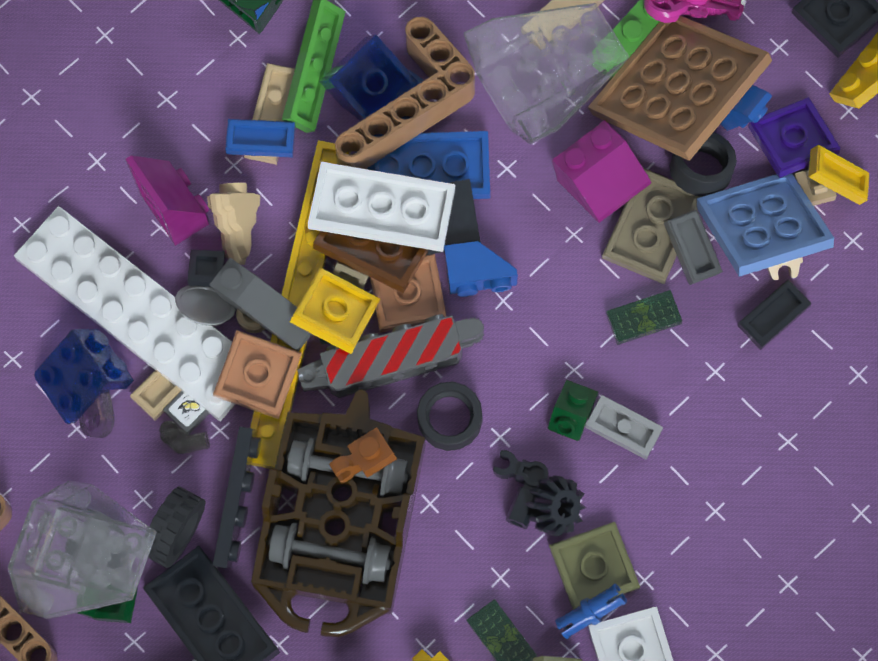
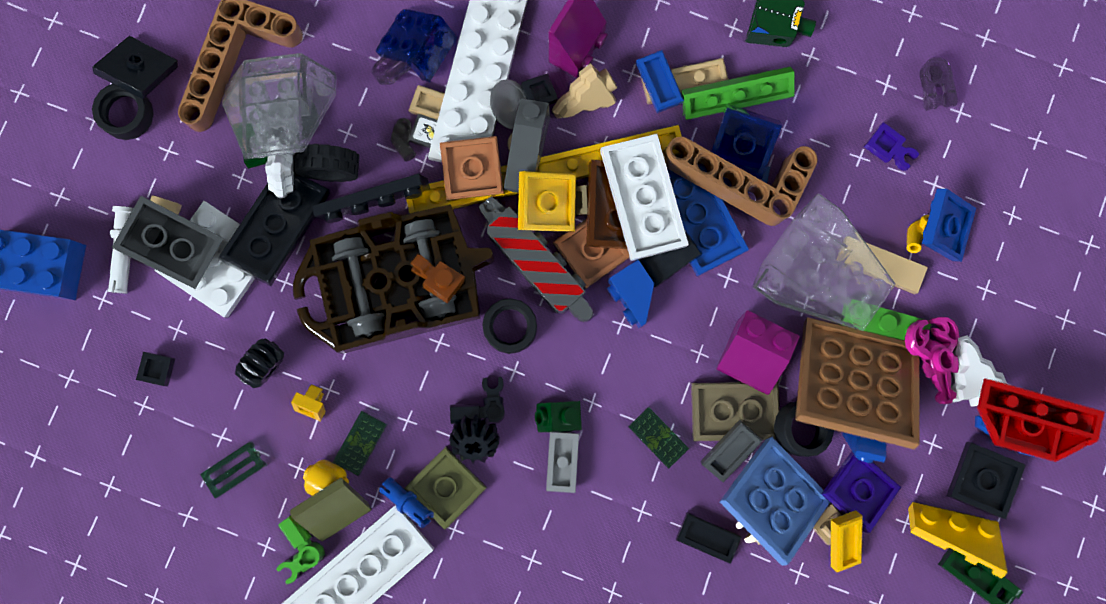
camera: 60 degrees right, 10 degrees up
none -> white rock [265,140,295,198]

